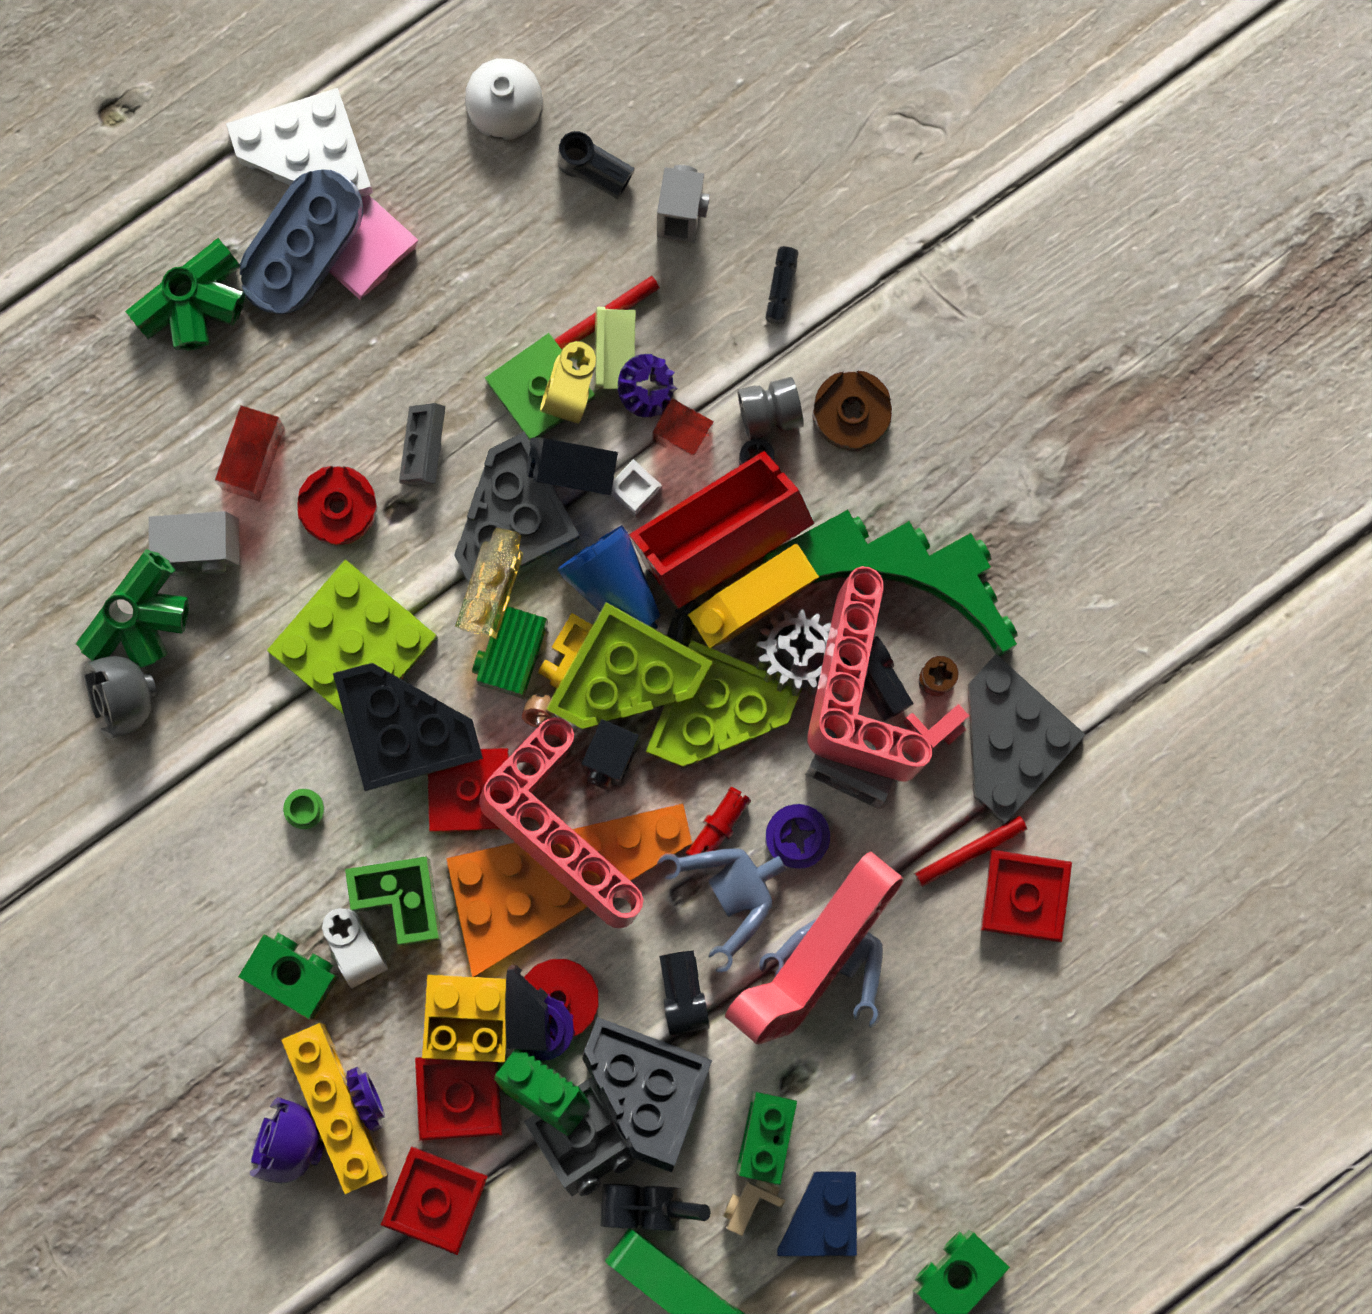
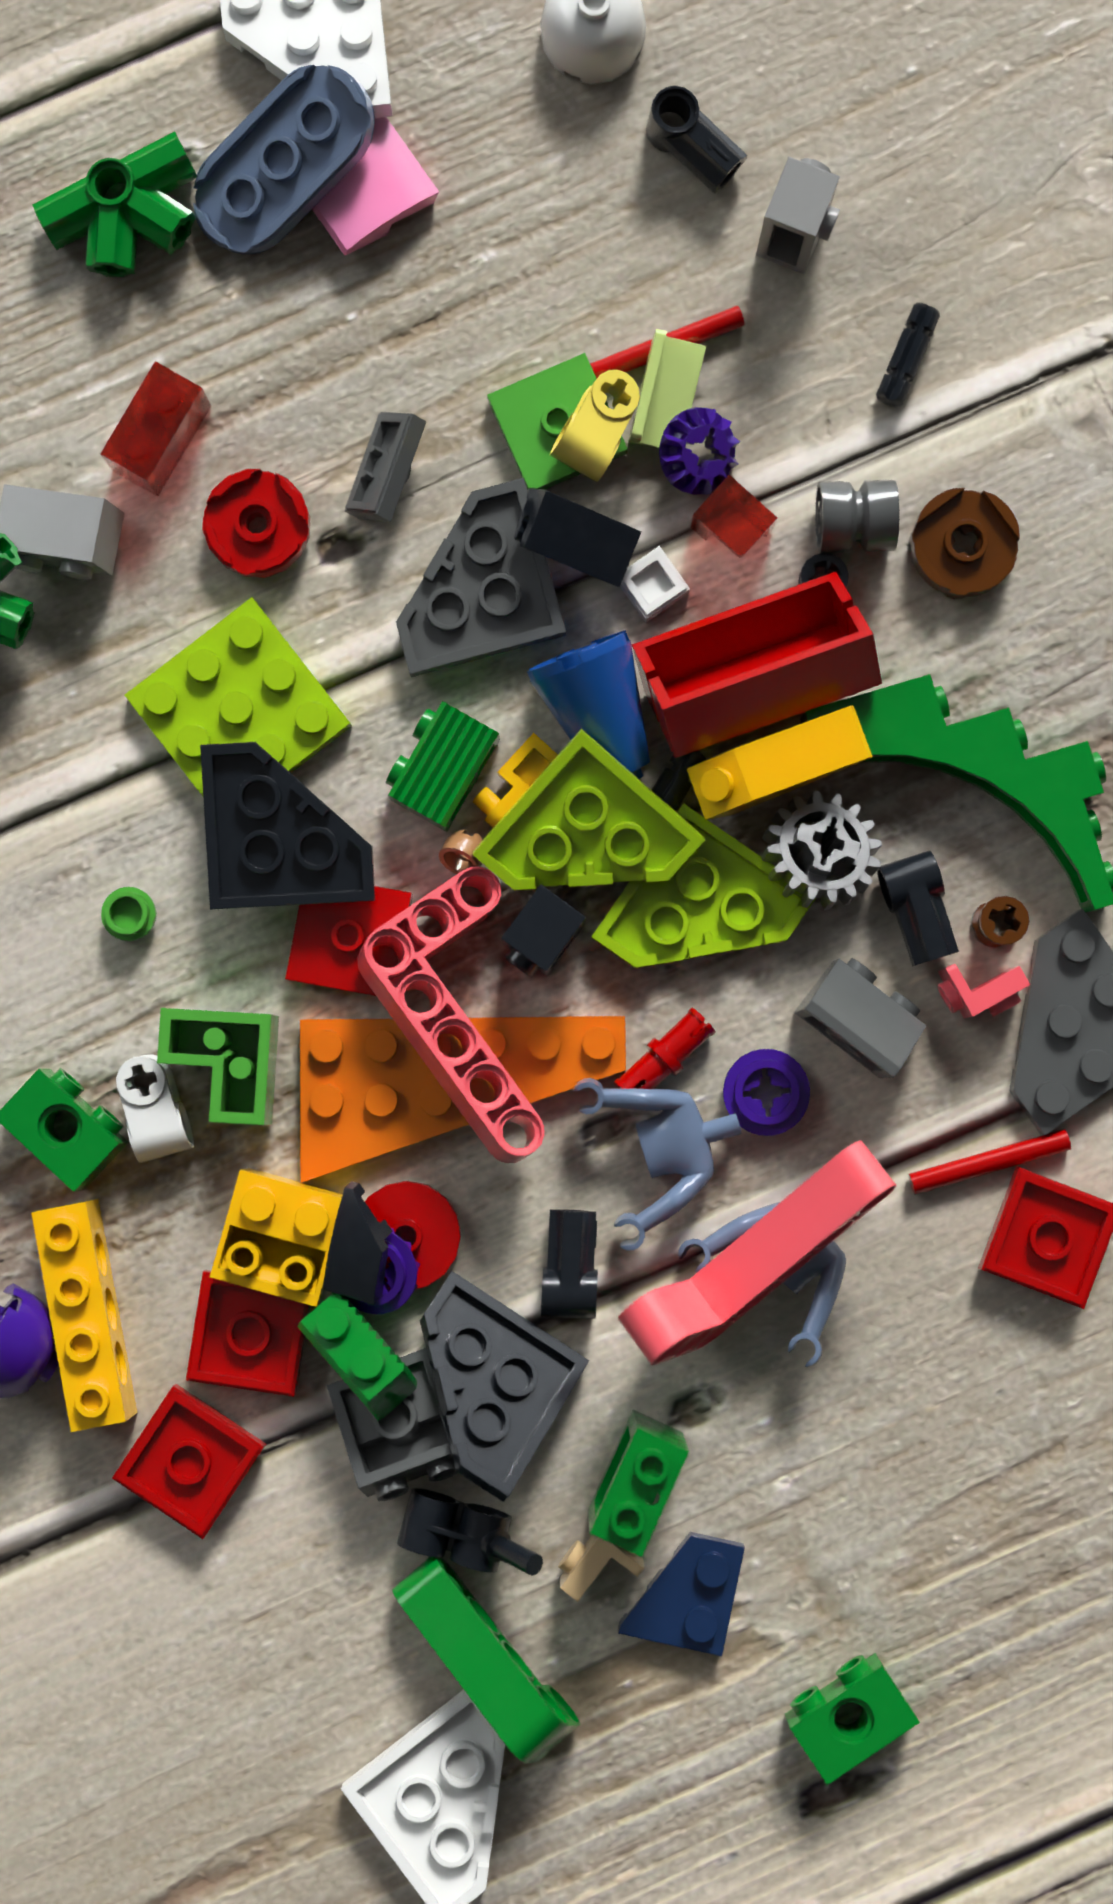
camera: 20 degrees right, 5 degrees up
dark purple gear [346,1067,385,1132] -> none
clear yellow hinge [455,528,523,639] -> none
coral beam [807,566,932,782] -> none

